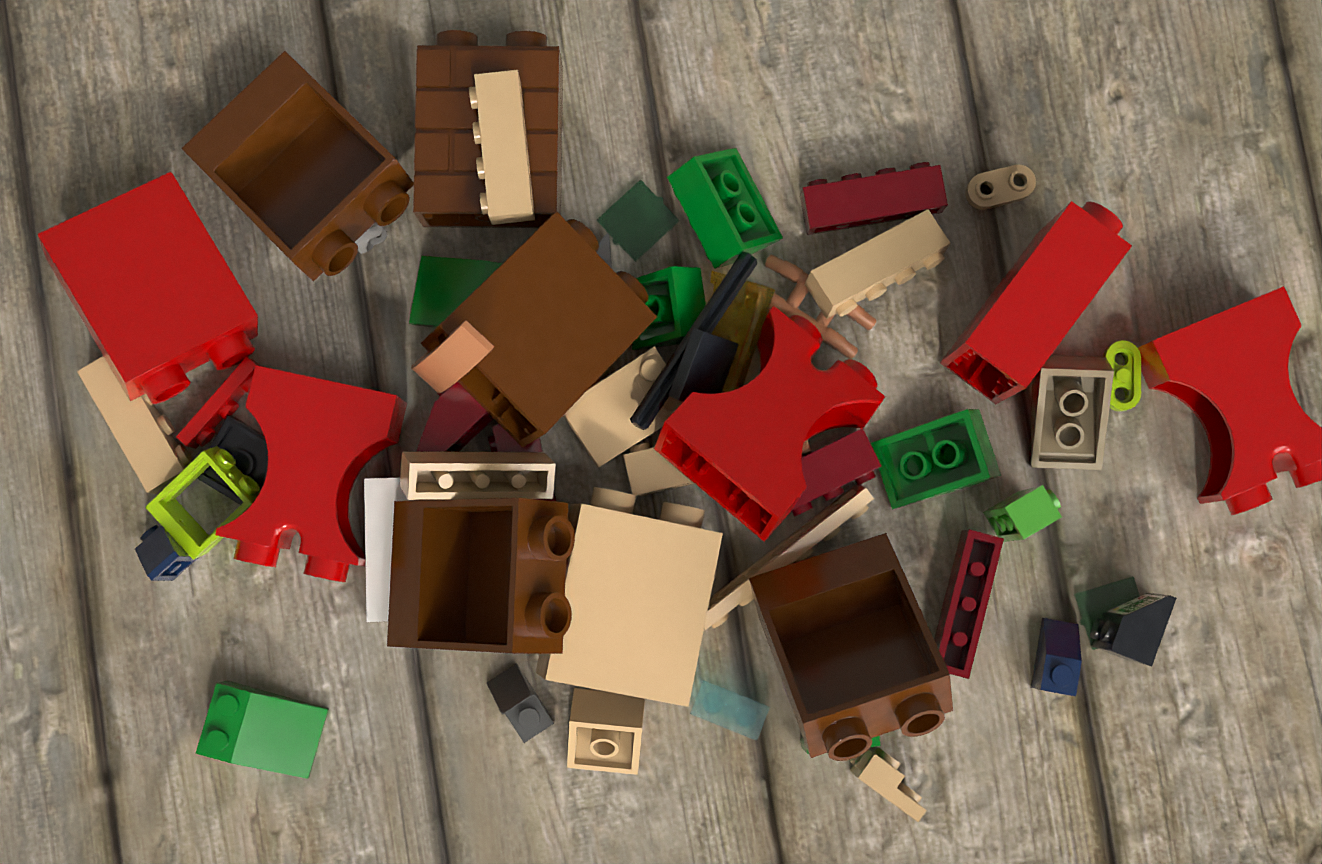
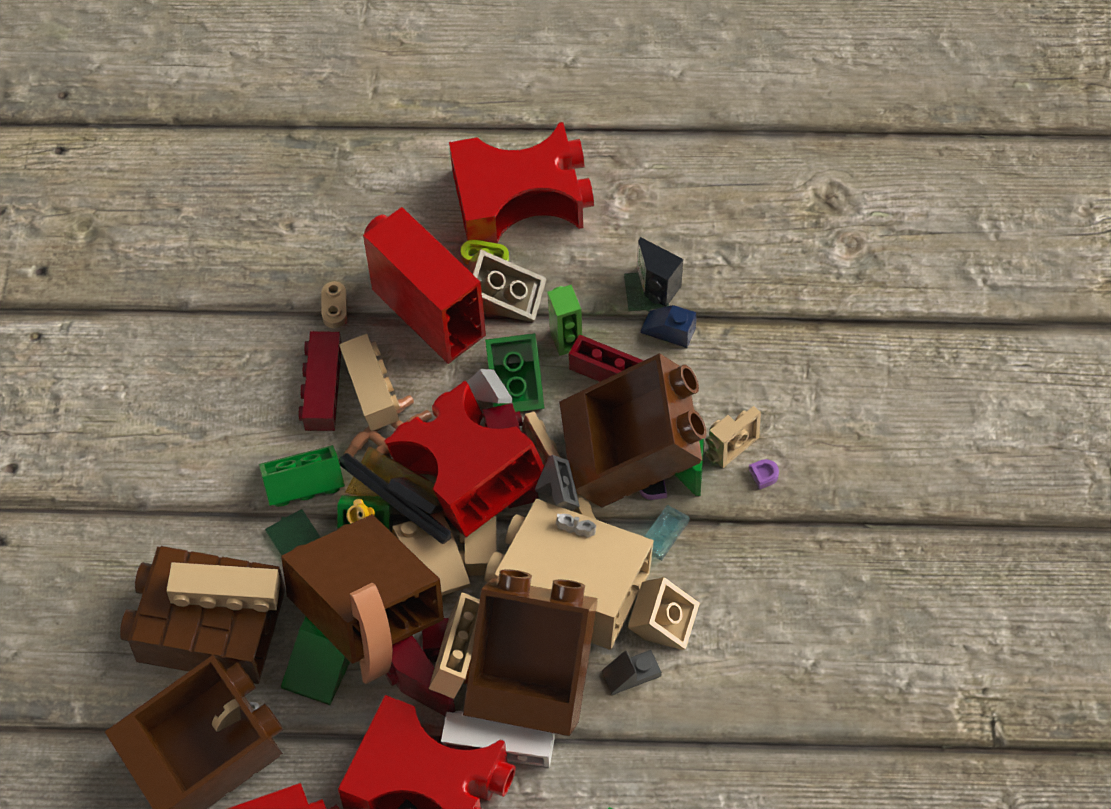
camera: 75 degrees left, 25 degrees down
none -> tan tile [212,699,241,732]
none -> yellow plate [347,499,375,524]
none -> light grey slope [467,369,512,403]
none -> dark grey slope [535,455,580,511]
none -> light grey piece [556,514,596,537]
none -> medium lavender tile [749,459,779,490]

